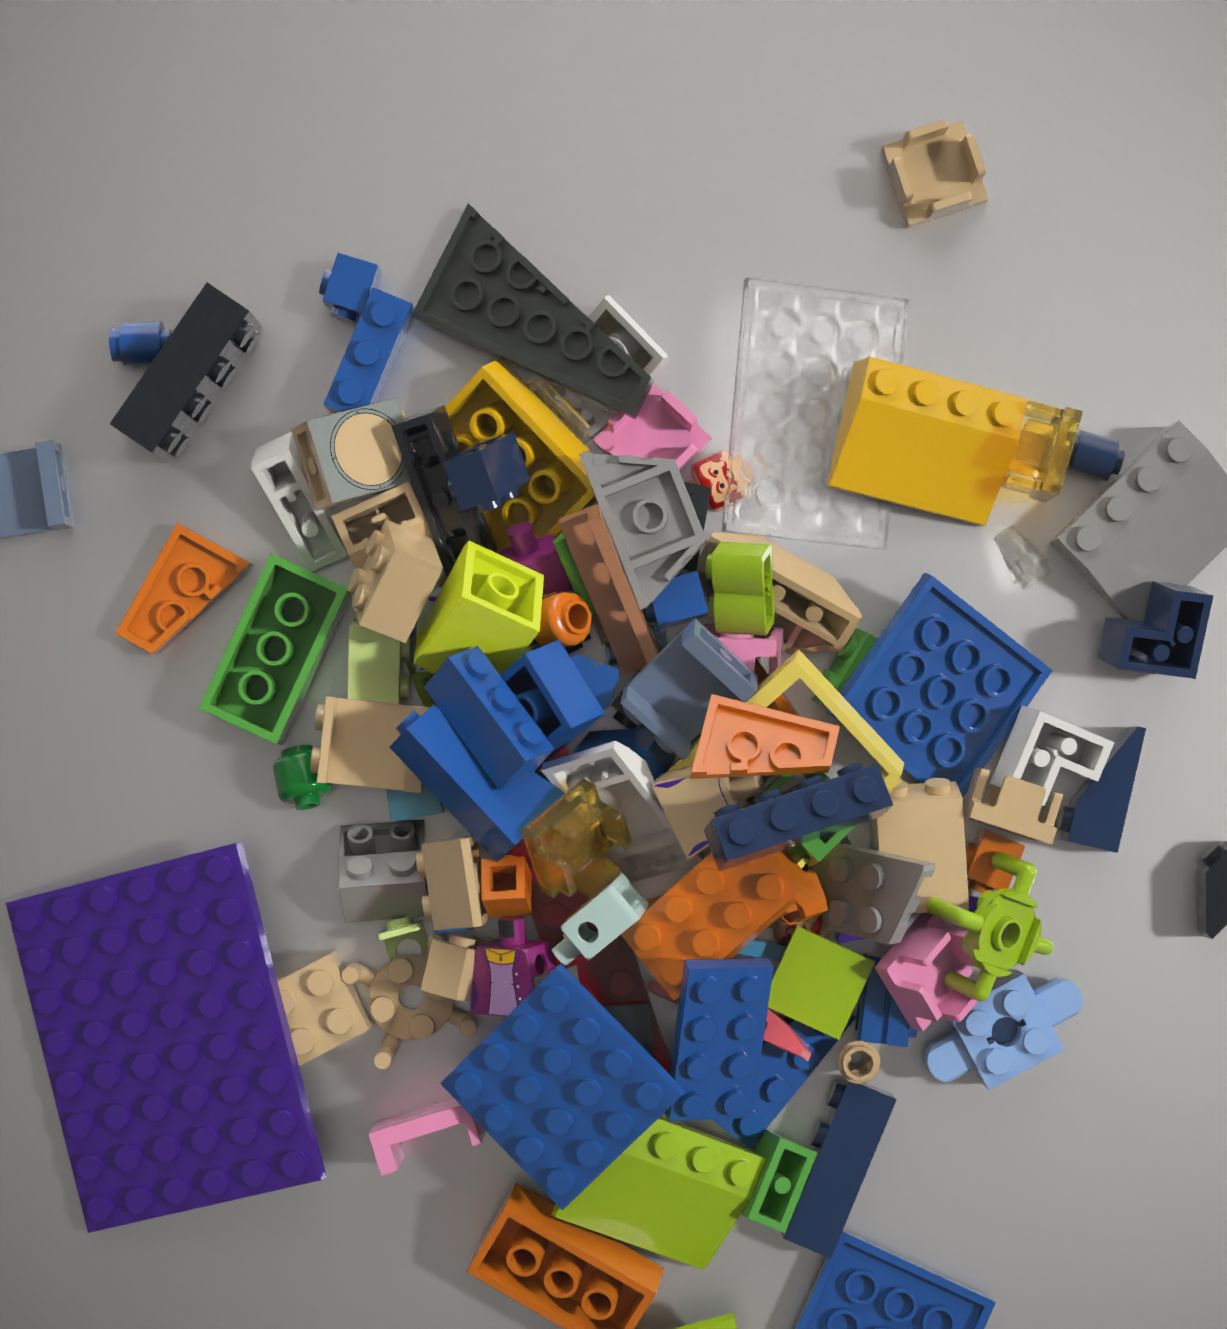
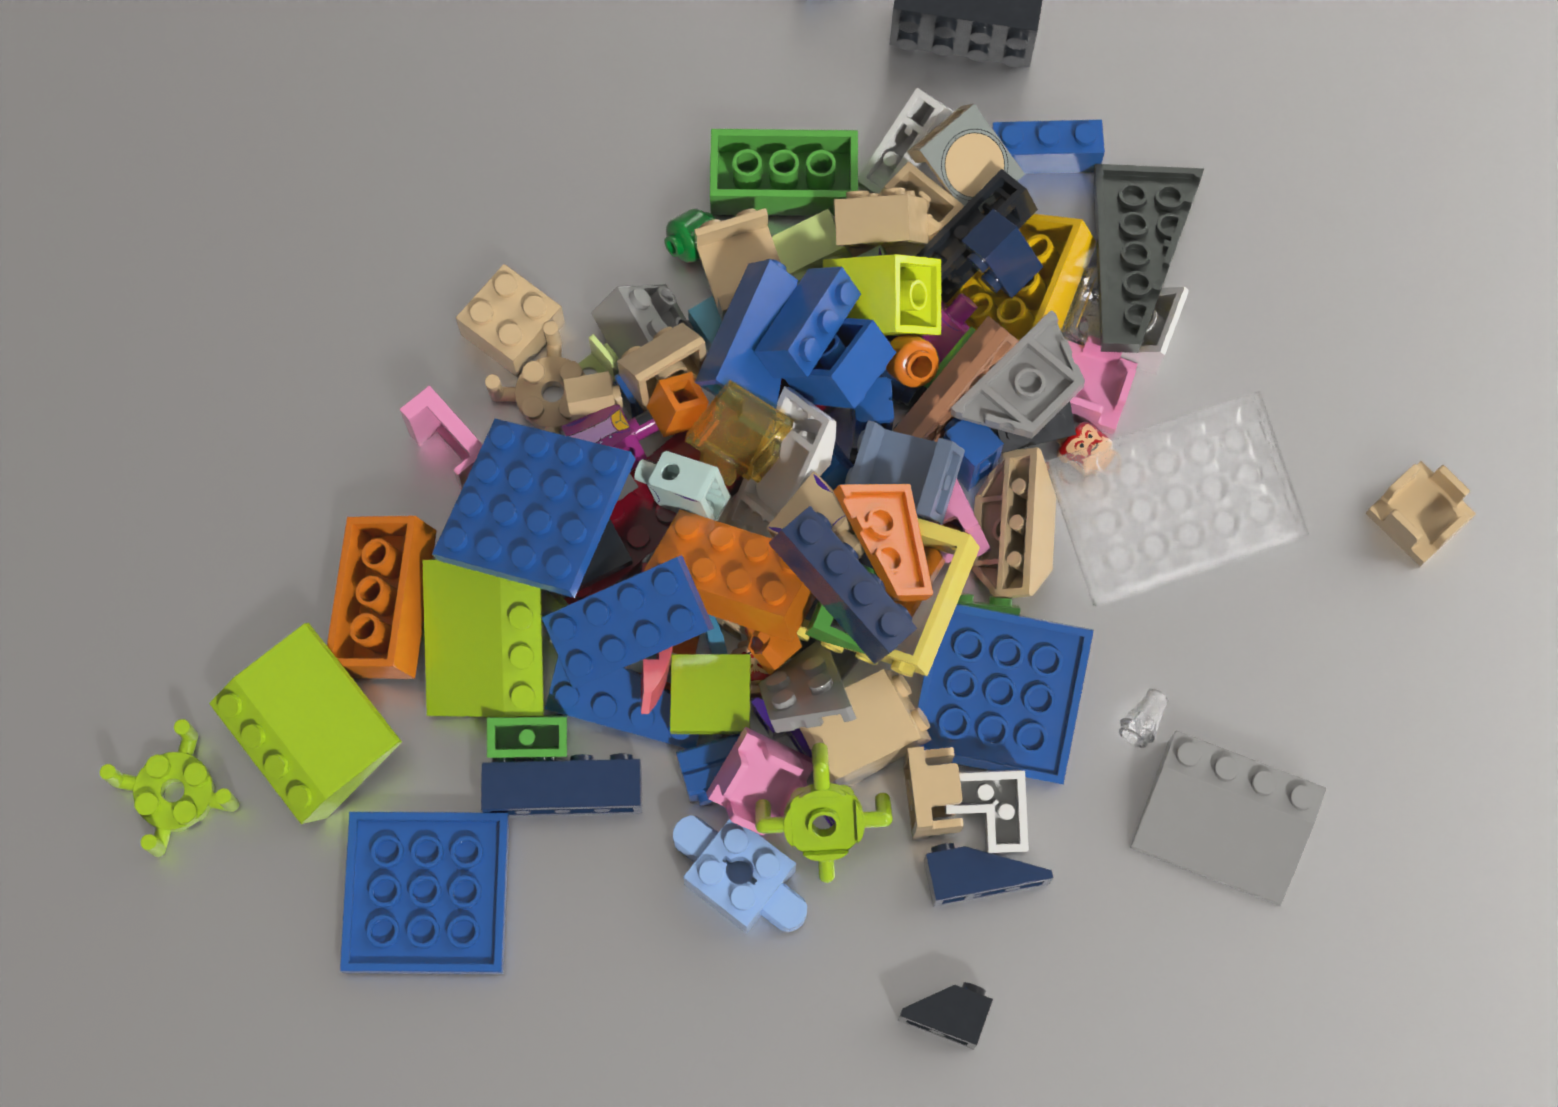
camera: 65 degrees right, 15 degrees down
dark purple plate [6,841,327,1233] -> none
orange wing [115,523,253,654] -> none
blue brick [319,252,382,323] -> none
lime brick [705,542,775,635] -> none
yellow slope [827,356,1027,526] -> none
tan cone [838,1041,880,1084] -> none
orange brick [965,829,1025,893] -> none
clear yellow panel [1001,401,1083,502] -> none
dark blue brick [1059,430,1125,481] -> none
dark blue brick [1097,581,1213,679] -> none

